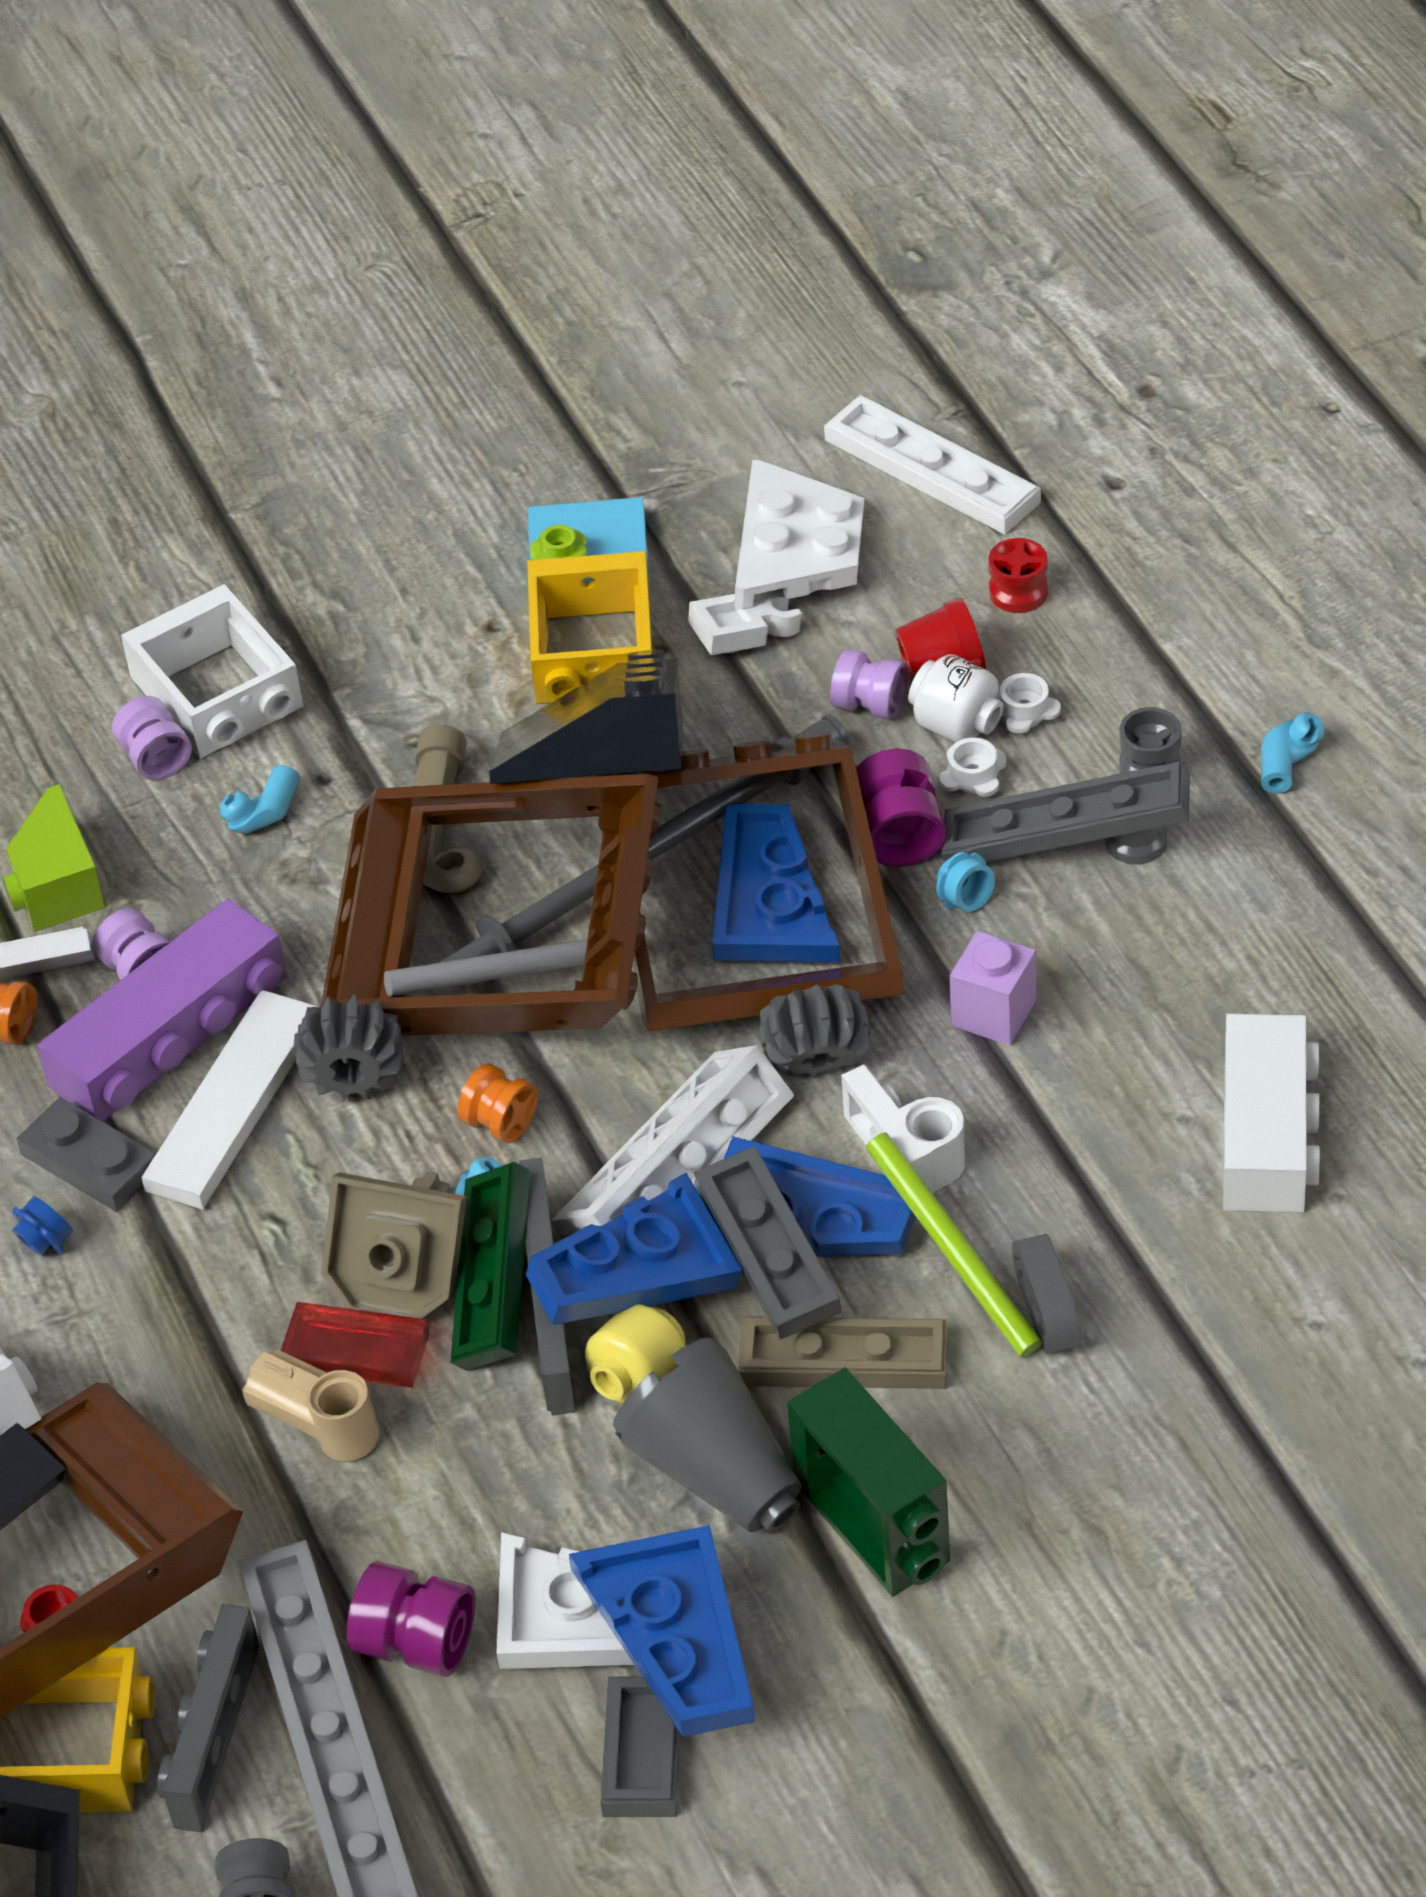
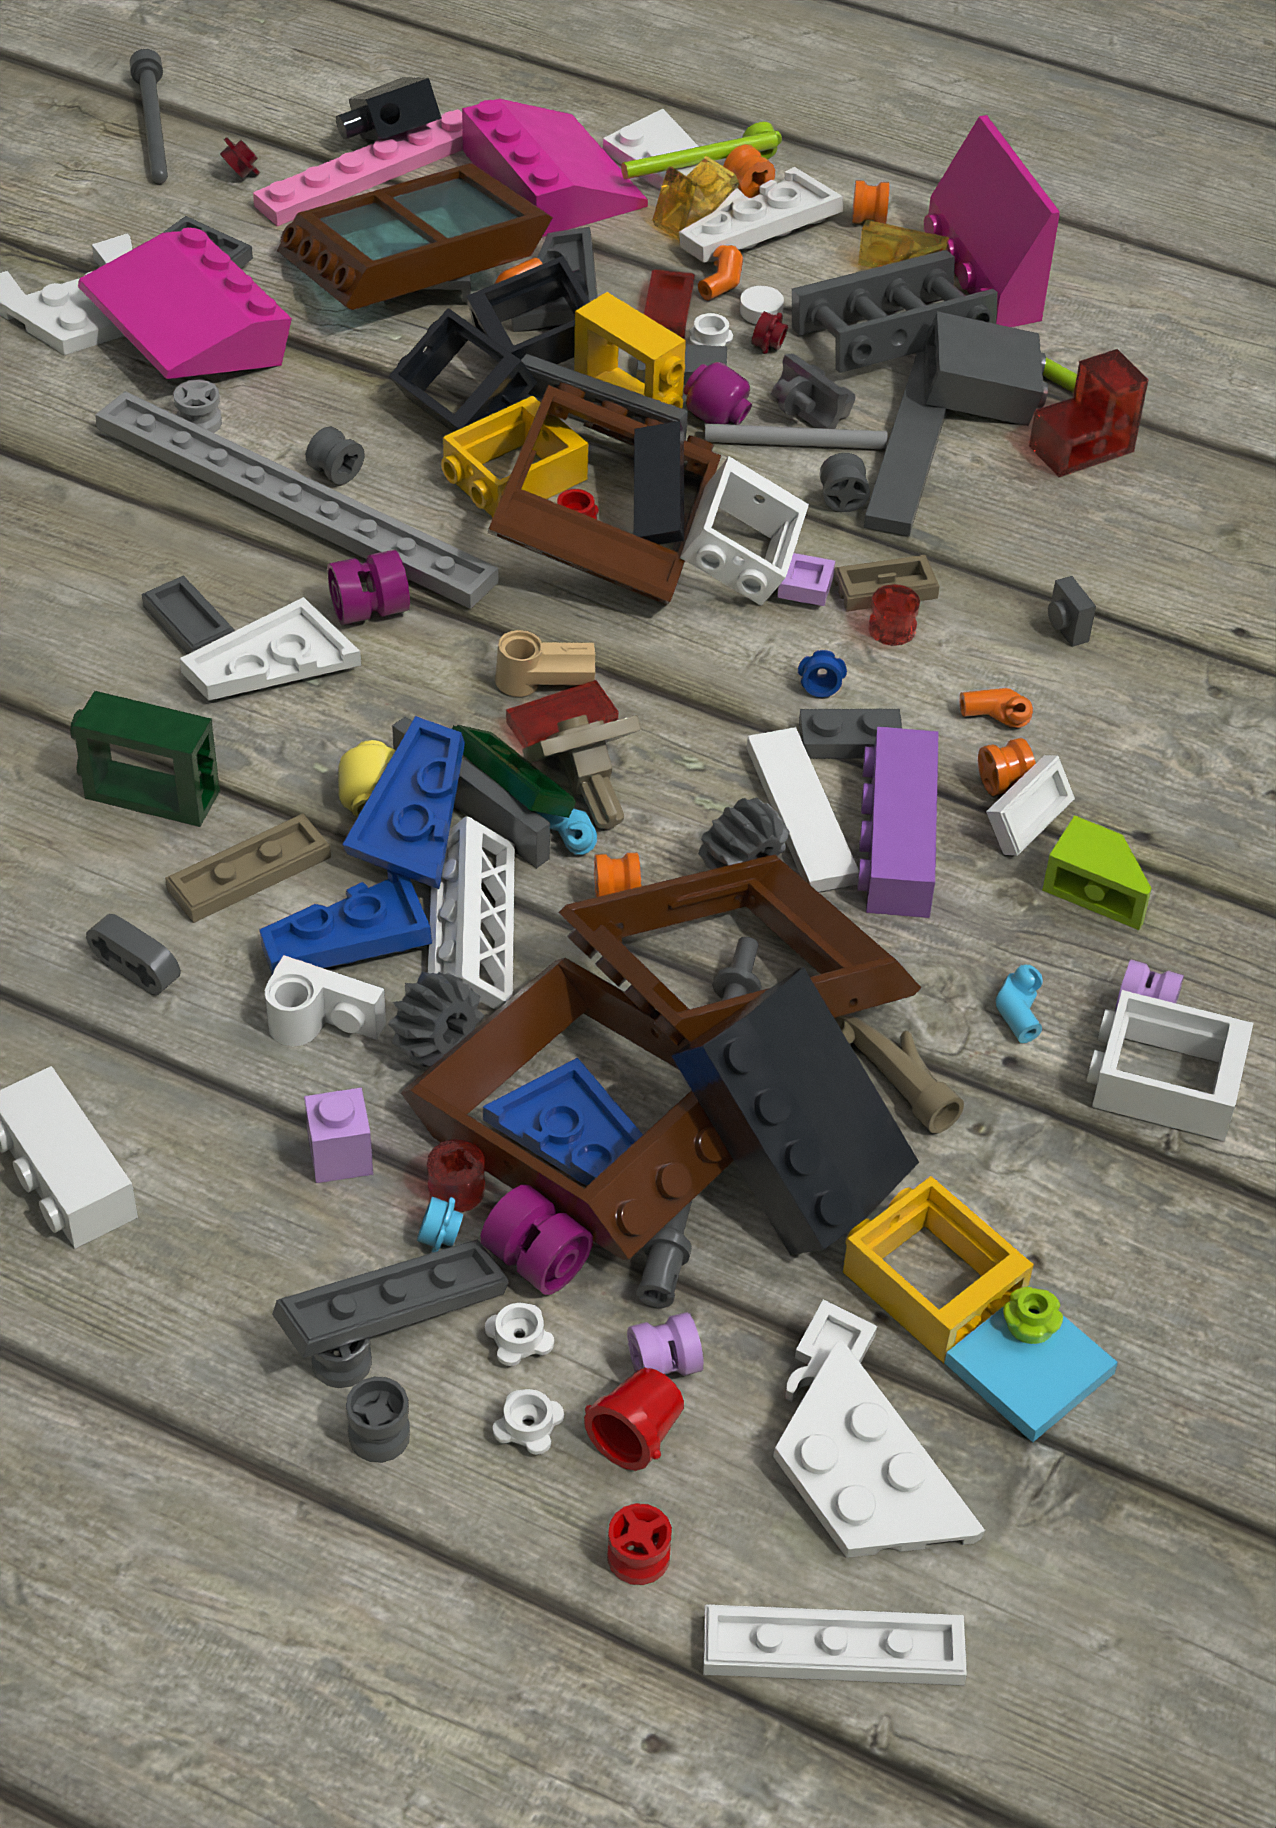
camera: 135 degrees right, 0 degrees up
lavender wheel [92,908,171,980] -> none
dark grey plate [157,1604,260,1833] -> none
light grey bar [384,939,587,997] -> none
blue wing [569,1525,755,1737] -> none
dark grey cone [613,1337,802,1532] -> none
dark grey plate [694,1146,842,1340] -> none
lime bar [865,1132,1042,1358] -> none
white head [908,654,1004,743] -> none
medium azure arm [1261,712,1325,794] -> none
none -> clear red wheel [427,1139,485,1213]

